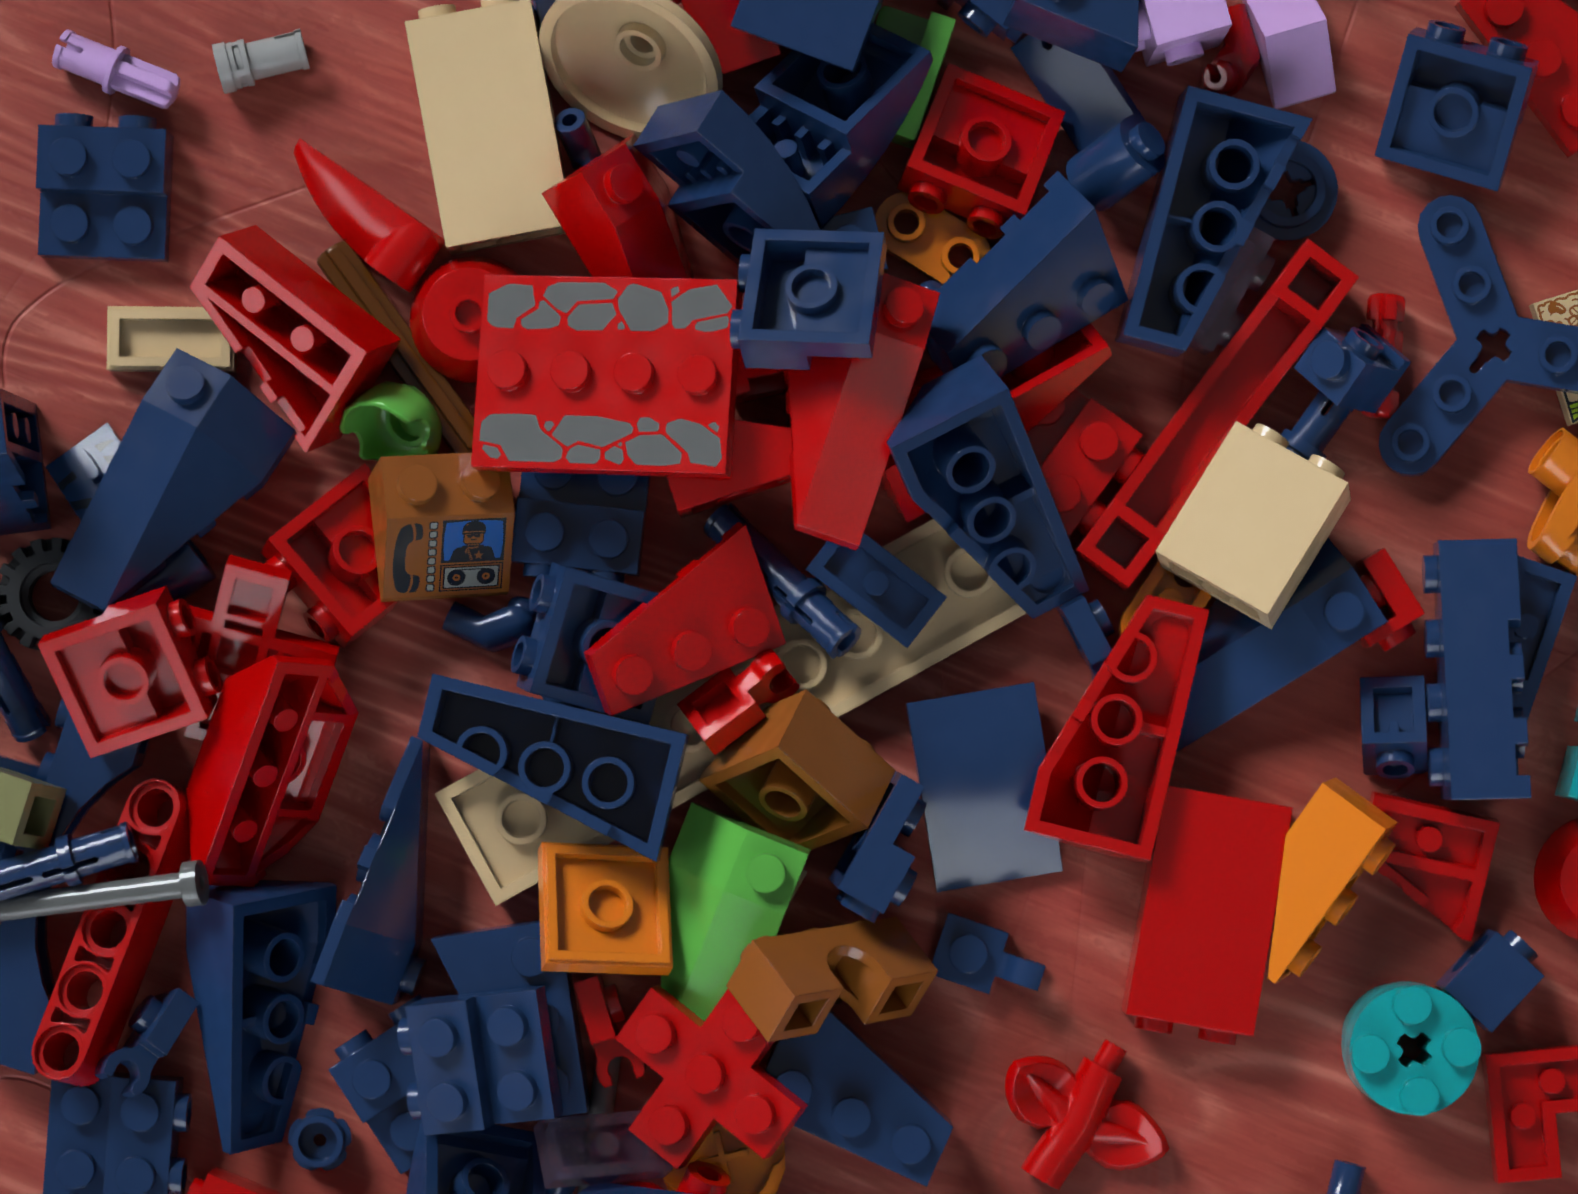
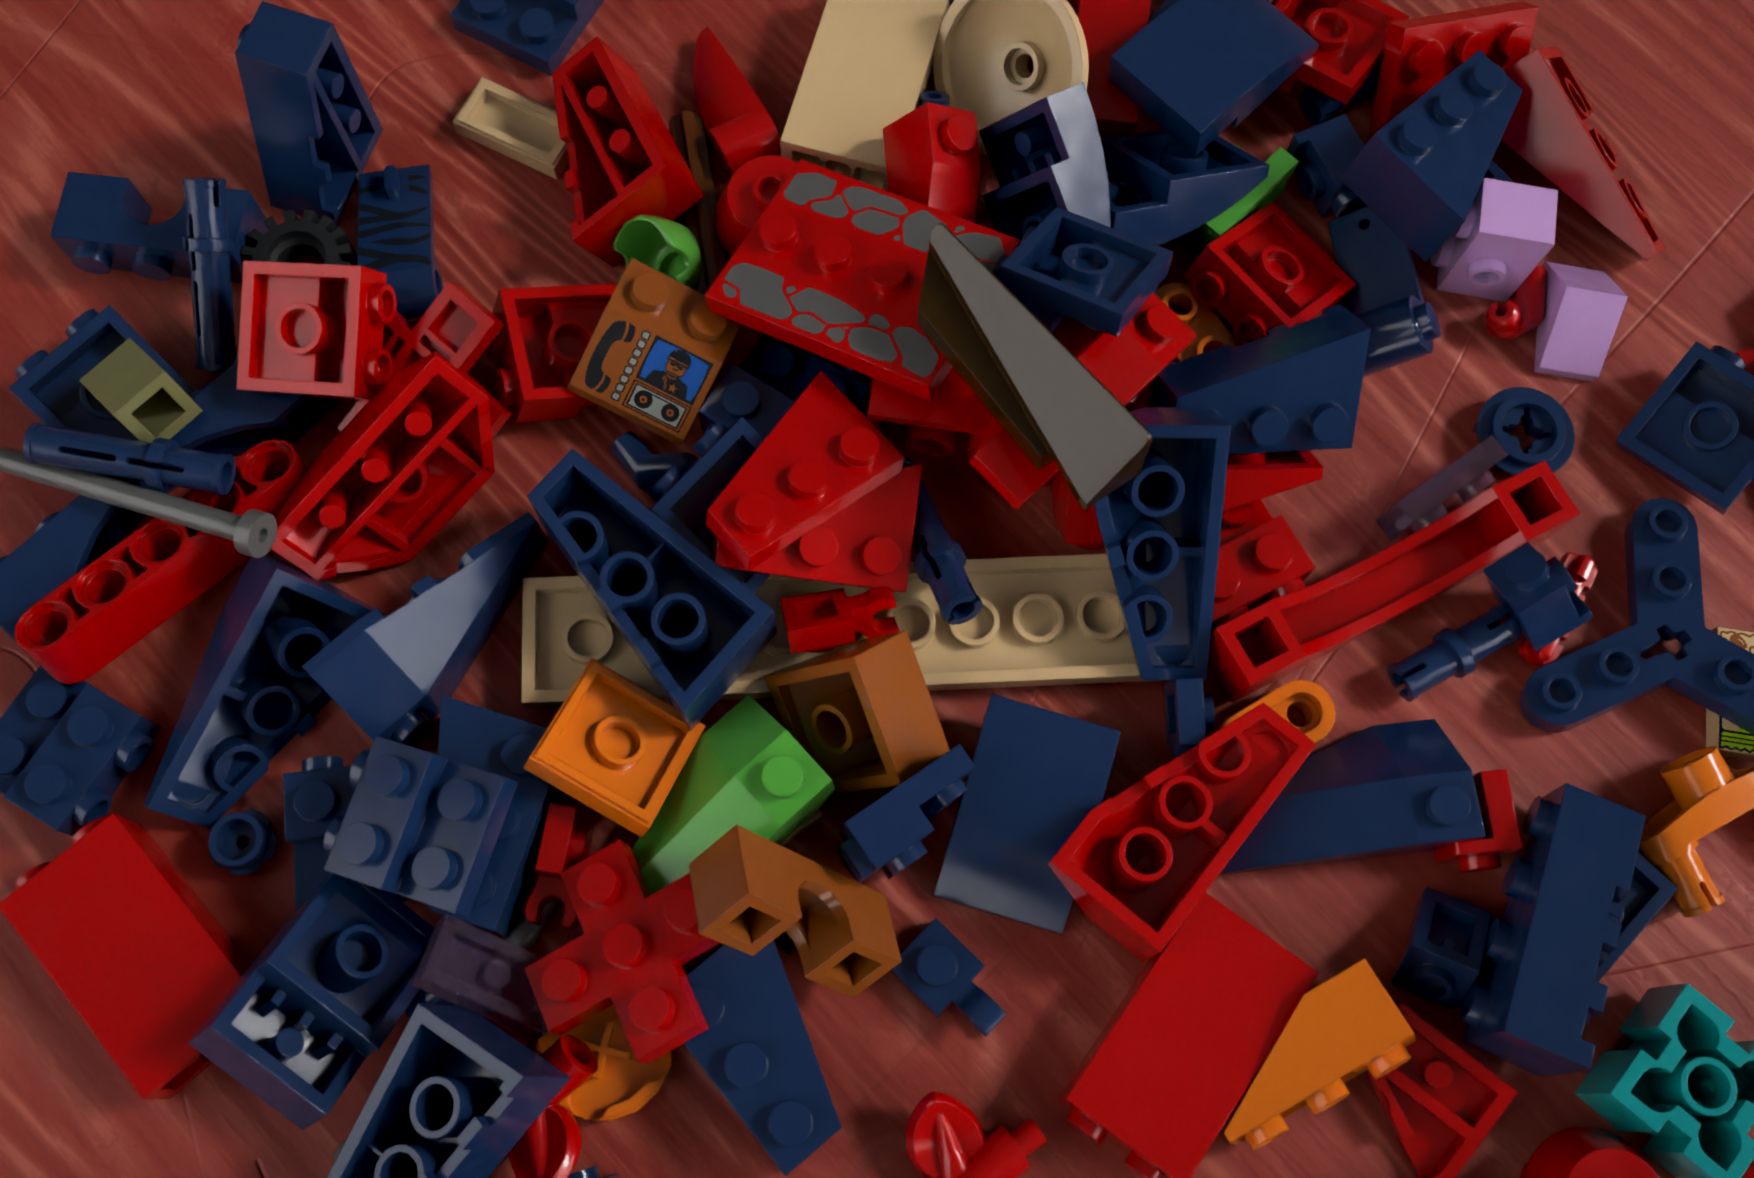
camera: 15 degrees right, 15 degrees down
dark blue wedge [50,348,297,613] -> none
dark blue plate [95,988,199,1098] -> none
dark blue plate [805,533,947,648] -> none
dark blue wedge [1115,85,1312,357] -> none
tan brick [1156,421,1351,629] -> none
none -> red wing [706,371,905,571]
none -> dark brown wedge [917,223,1152,510]

